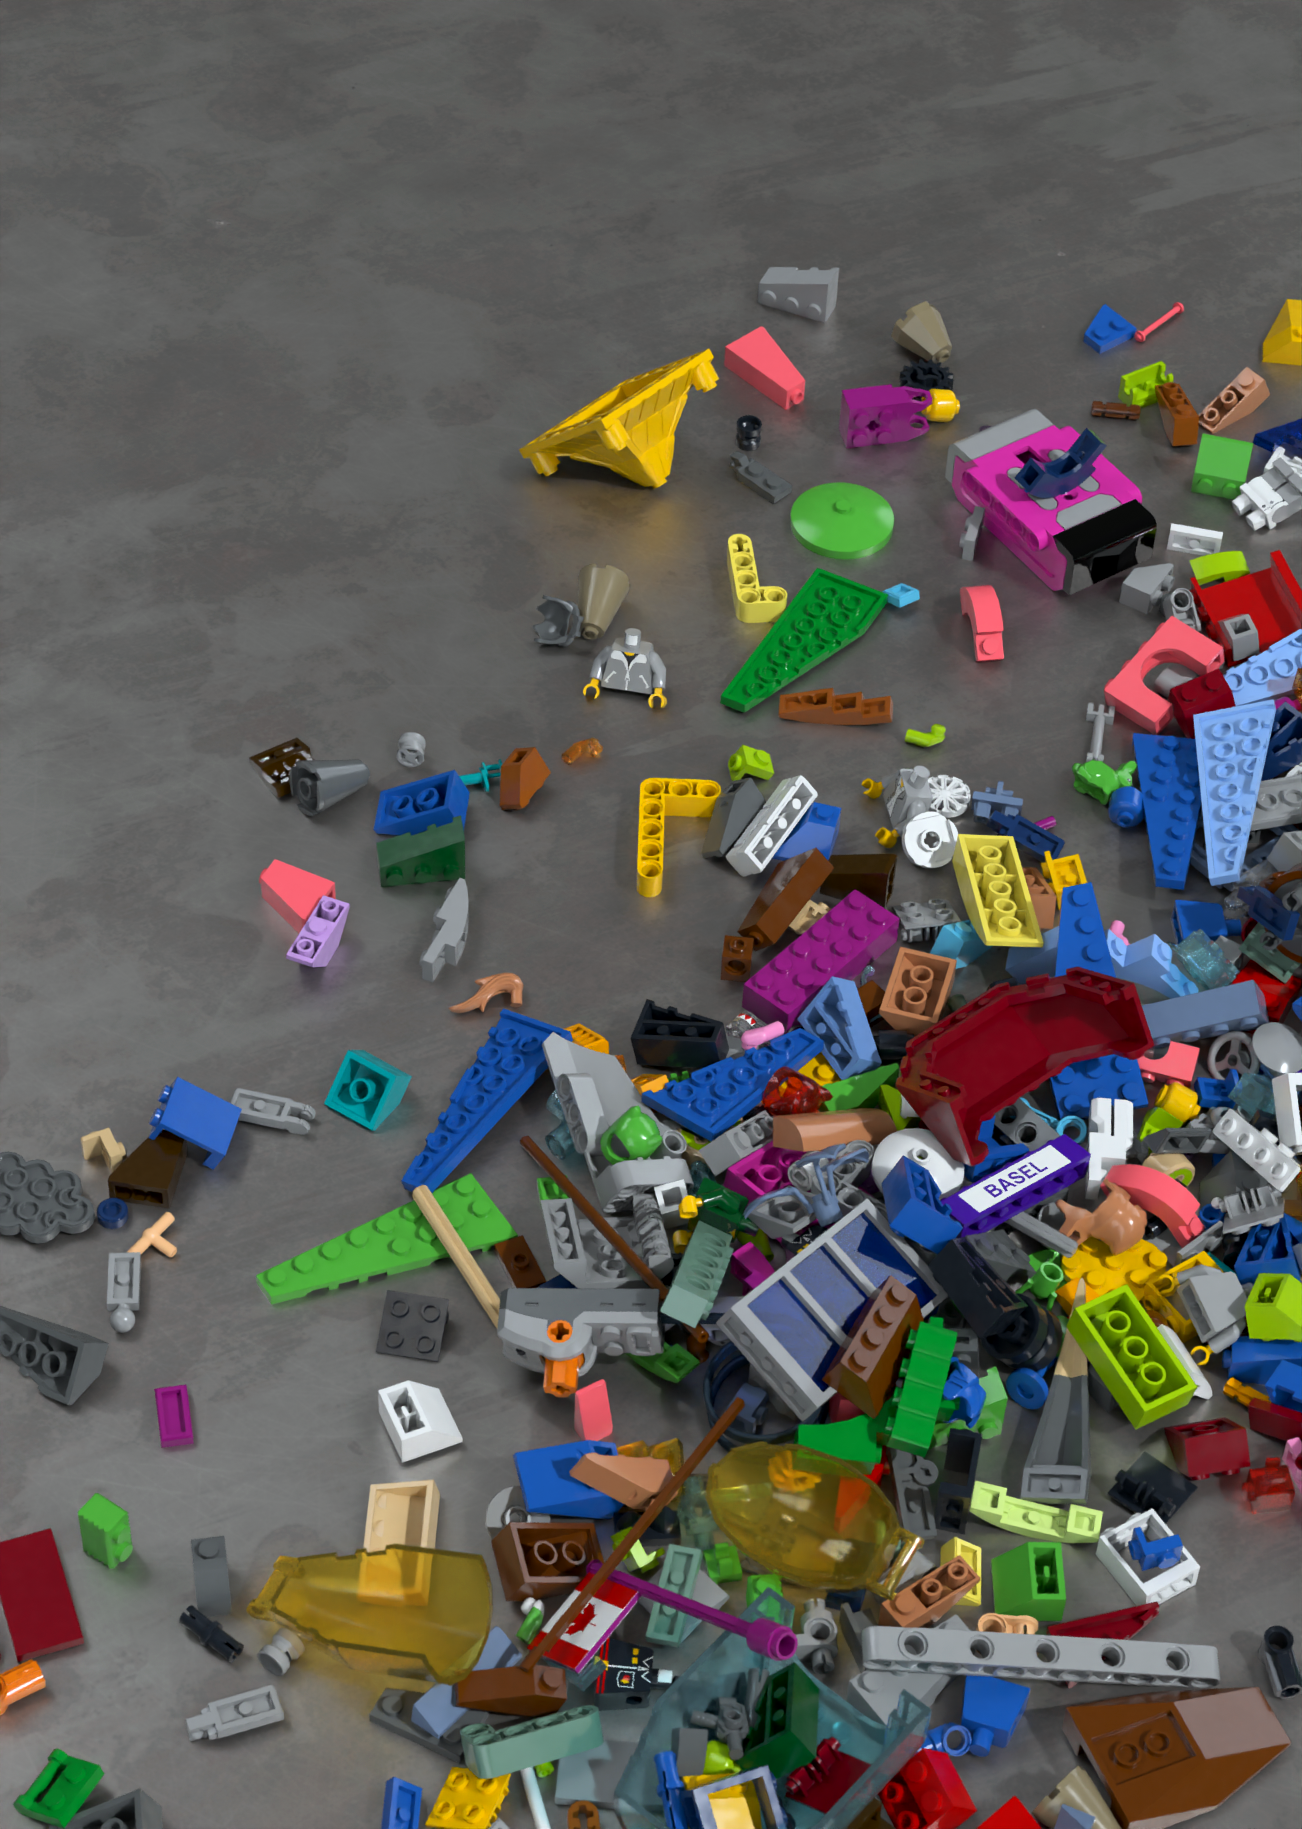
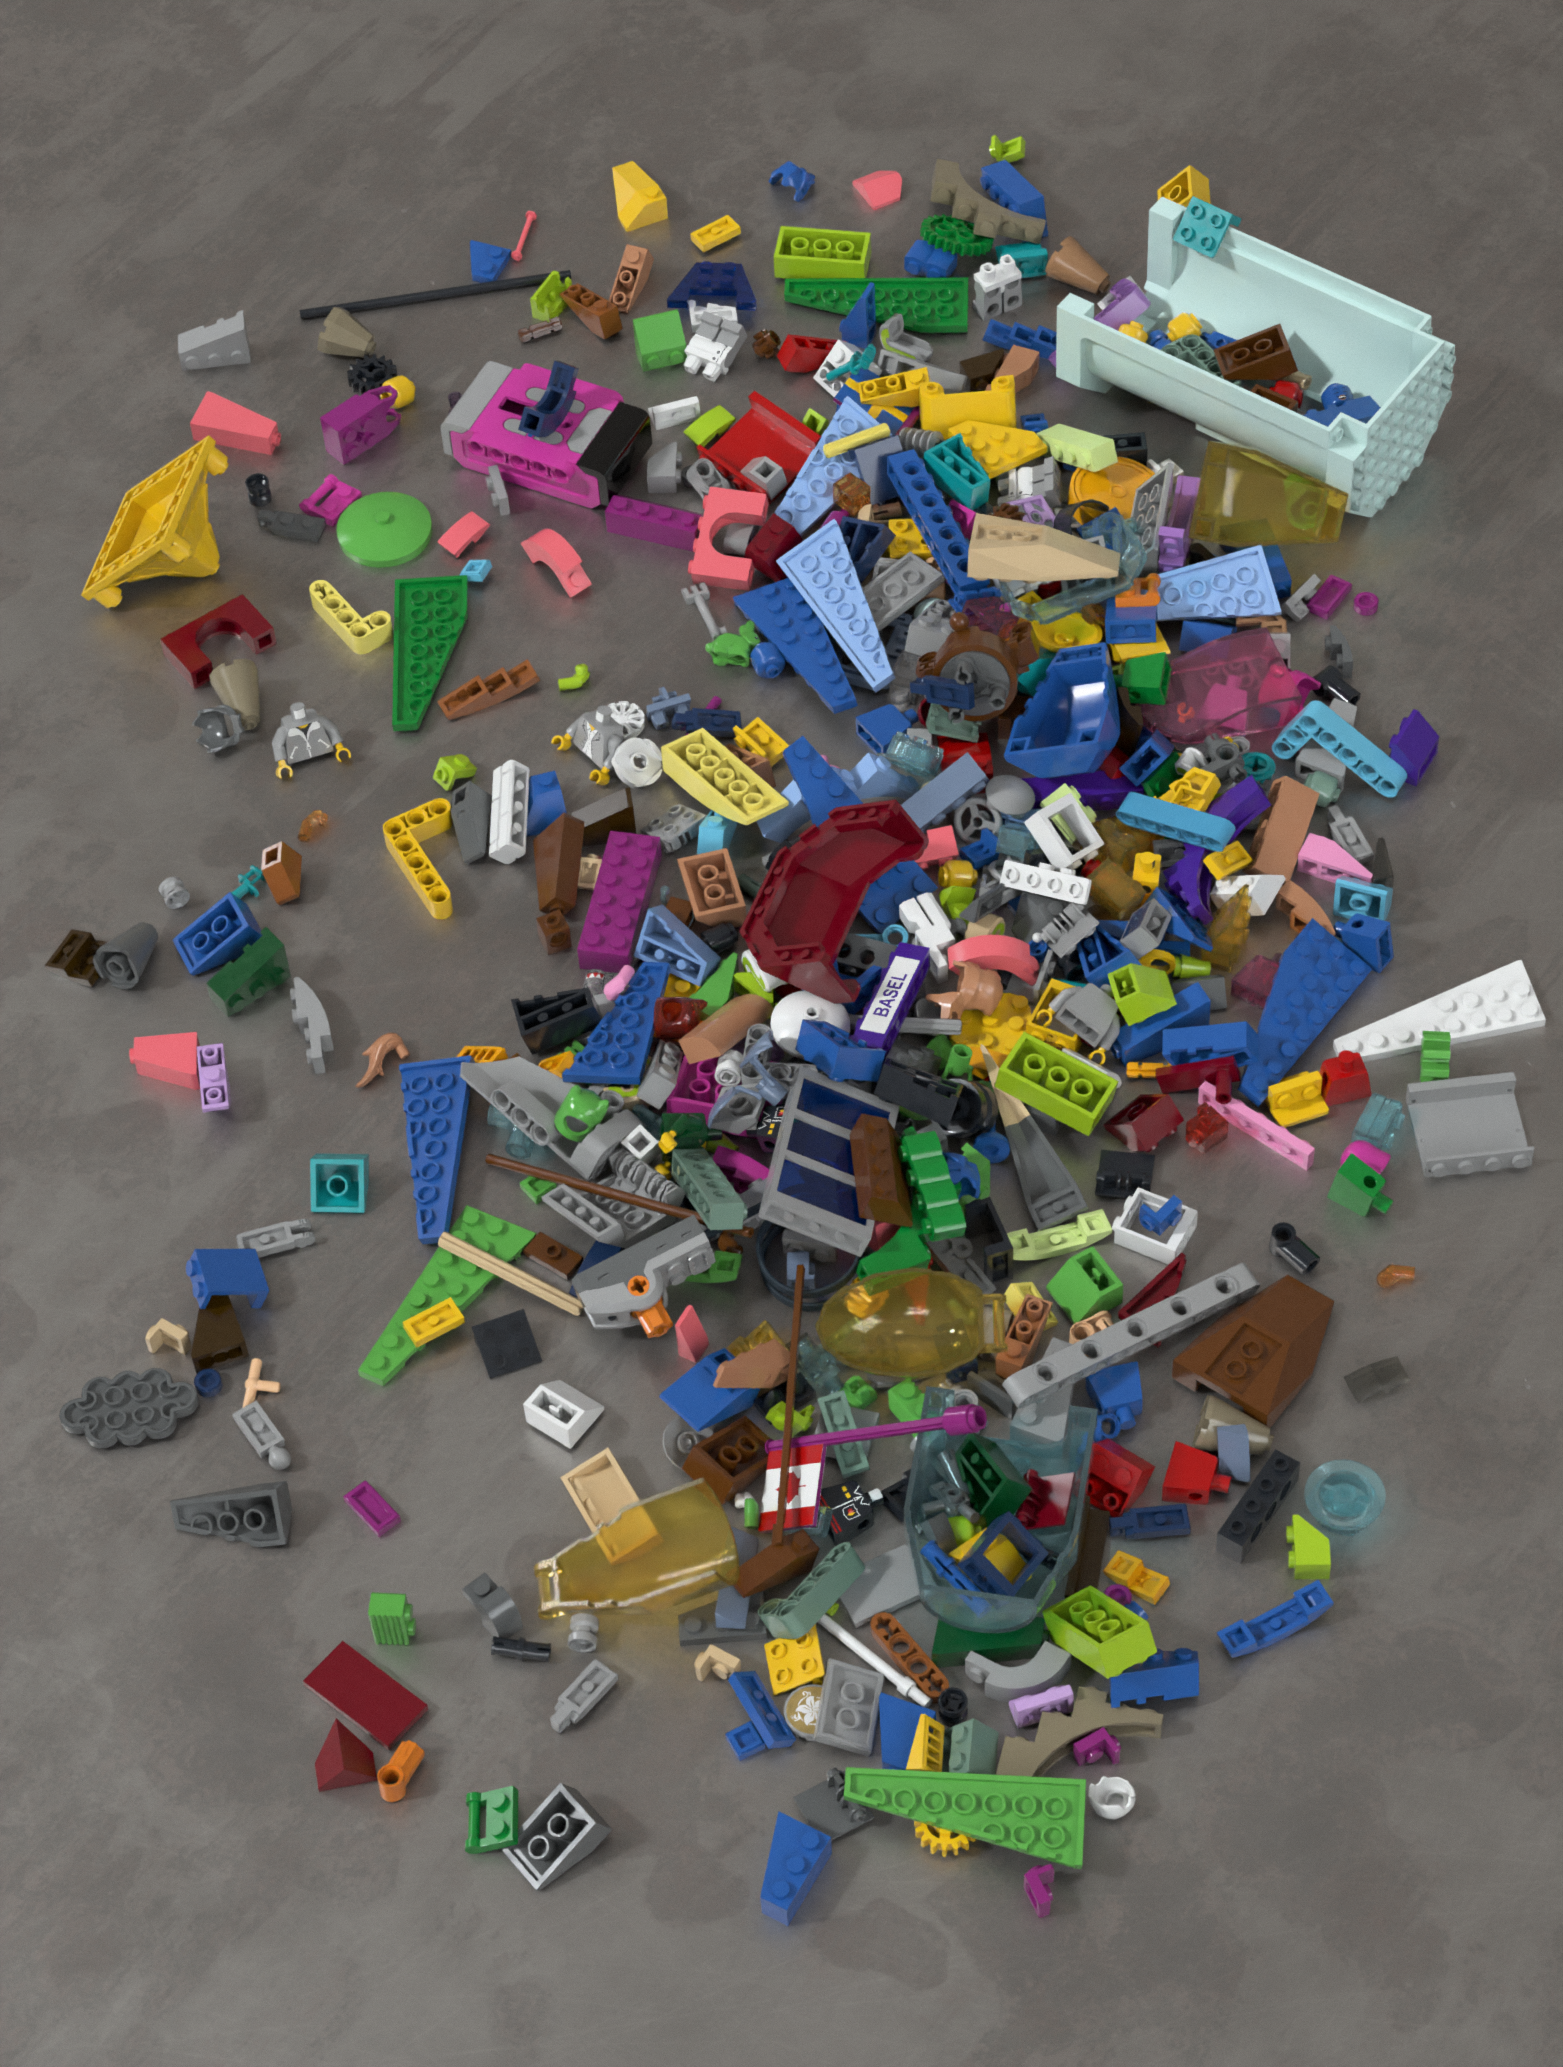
camera: 25 degrees left, 5 degrees up
none -> dark red arch [160,594,277,689]
none -> black piece [299,270,571,319]
none -> dark pink plate [299,474,362,527]
none -> yellow plate [403,1297,465,1348]
none -> coral slope [438,511,490,558]
none -> magenta slope [605,495,704,552]
none -> tan bracket [694,1644,742,1682]

